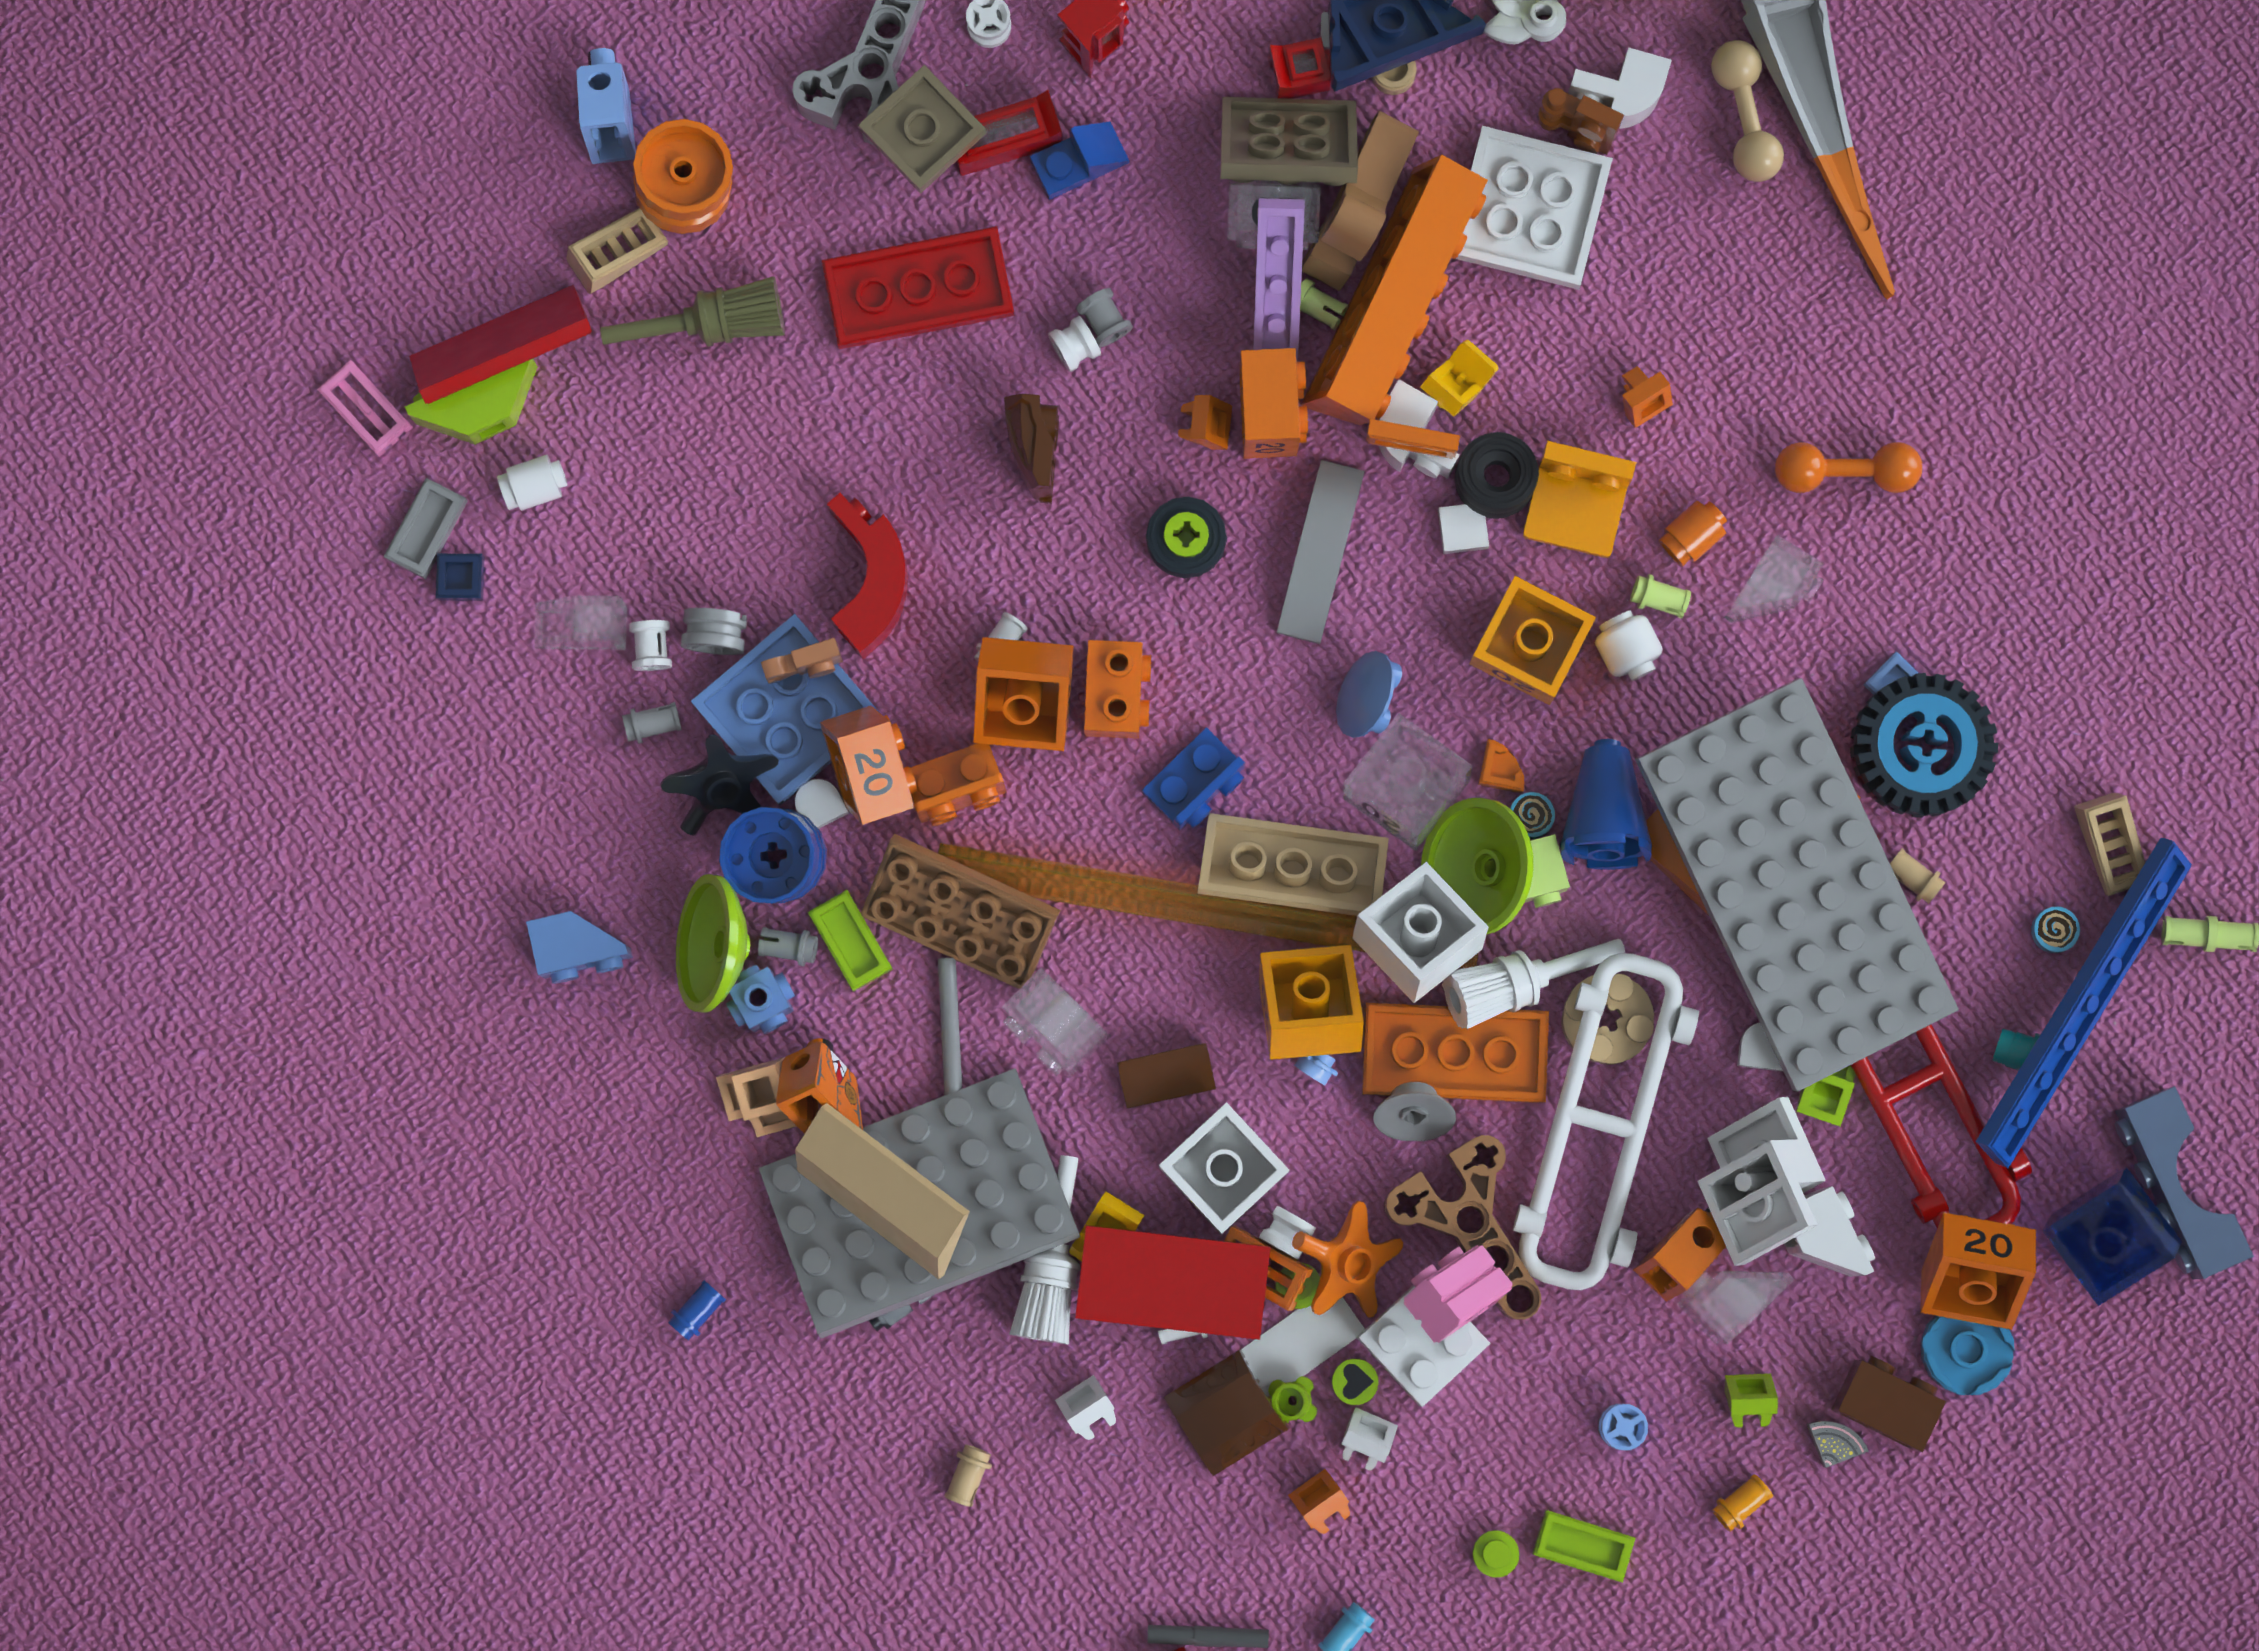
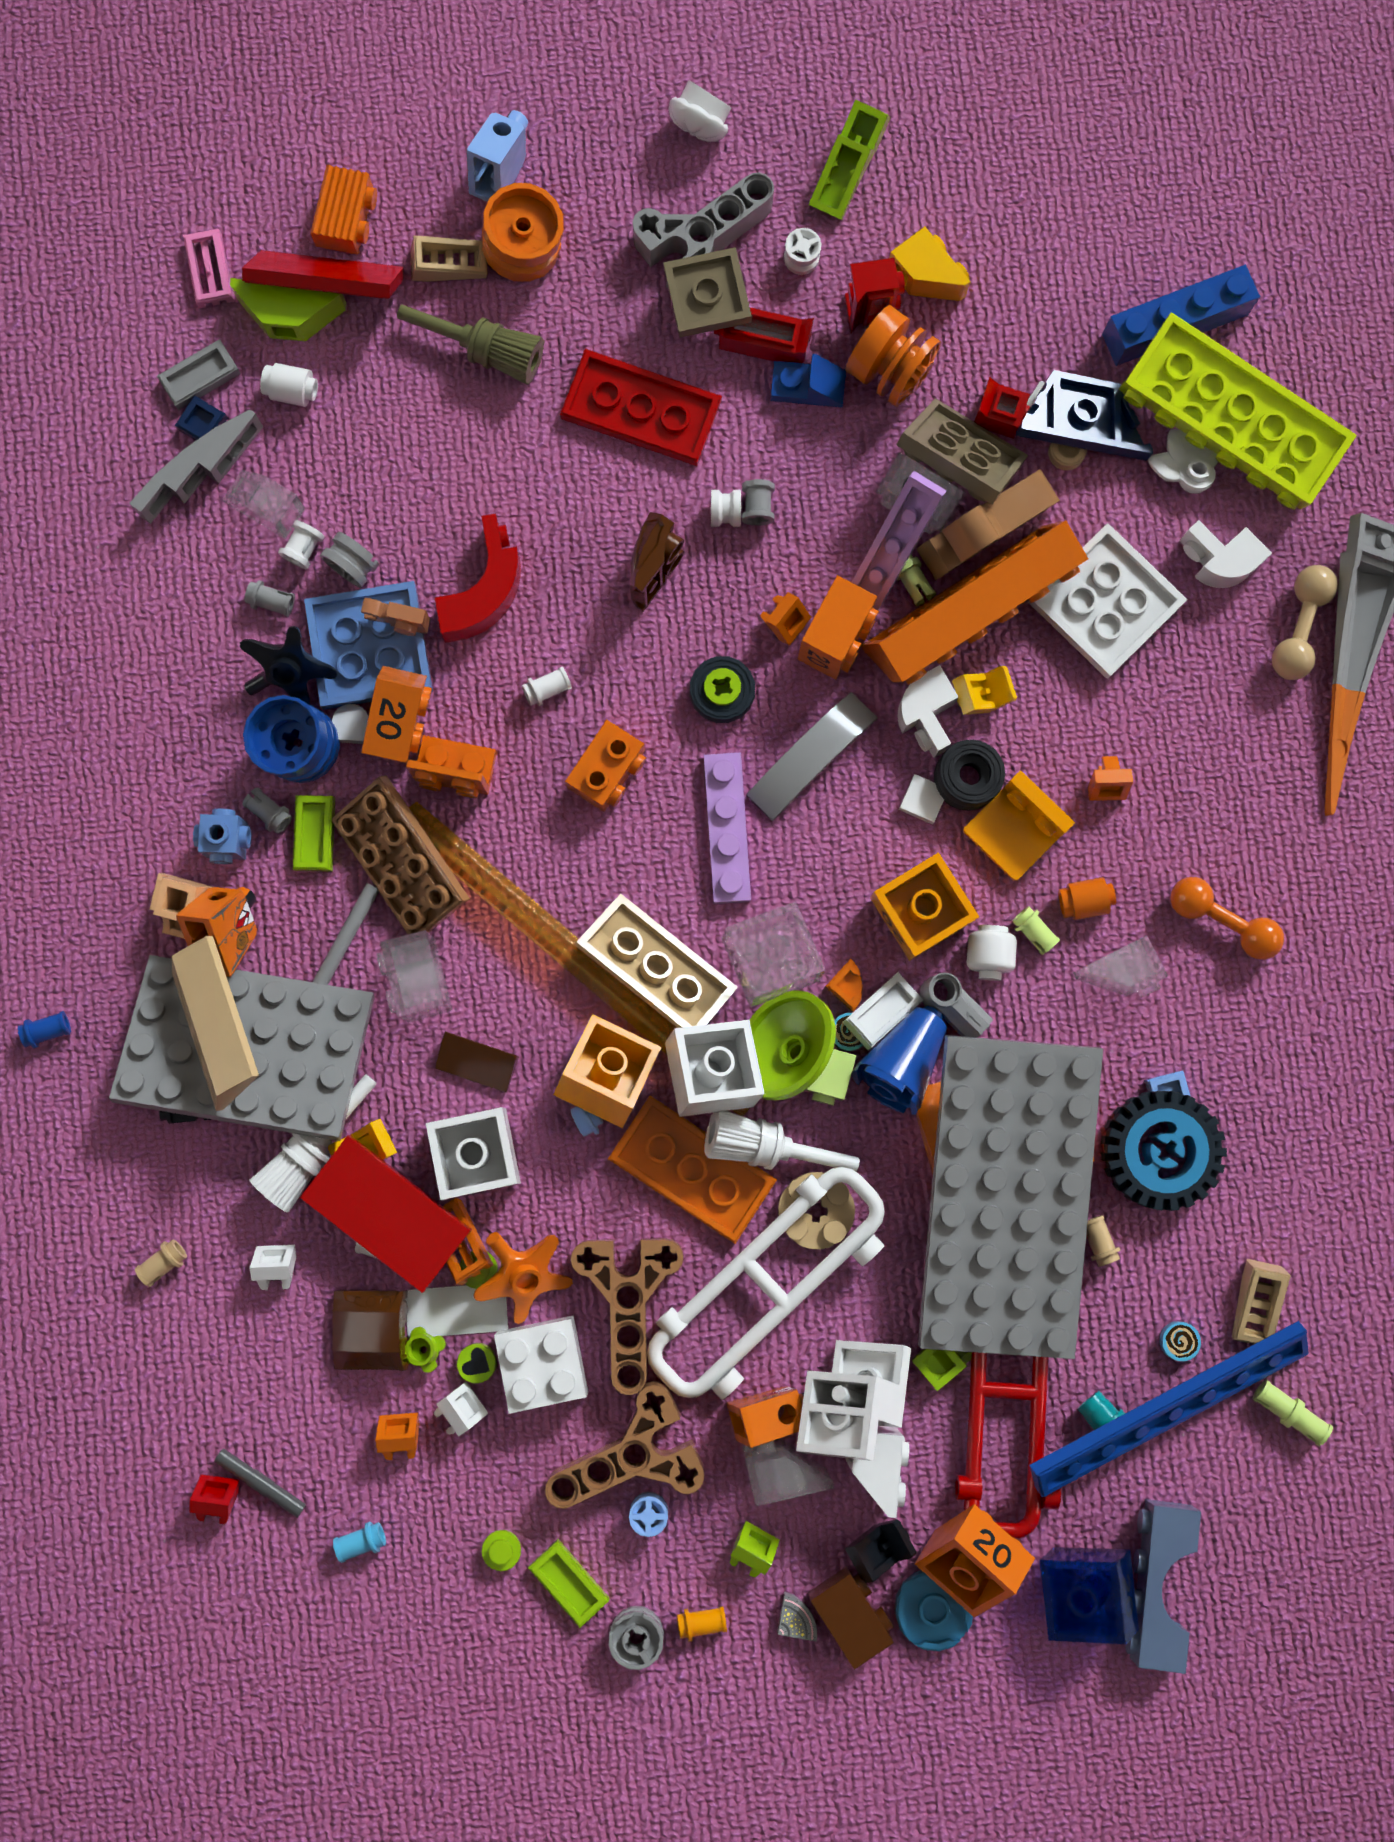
camera: 25 degrees right, 0 degrees up
medium blue slope [526,911,633,984] -> none
lime dish [676,874,750,1013] -> none
orange brick [973,637,1074,751] -> none
blue bracket [1142,727,1245,831] -> none
white wheel [1259,1206,1316,1260] -> none
medium blue dish [1336,651,1402,738] -> none
orange tile [1366,419,1460,459] -> none
light grey piece [1373,1082,1456,1141] -> none
bright pink brick [1404,1245,1512,1343] -> none
dark orange plate [1537,88,1624,155] -> none
white tile [1737,1023,1783,1072] -> none
none -> light grey slope [129,409,263,524]
none -> orange brick [310,164,377,255]
none -> medium nougat beam [545,1381,704,1509]
none -> light grey wheel [608,1606,664,1670]
none -> lavender plate [704,752,751,904]
none -> white tile [843,972,923,1050]
none -> orange wheel [845,305,942,407]
none -> black bracket [845,1519,916,1583]
none -> light grey piece [919,972,993,1038]

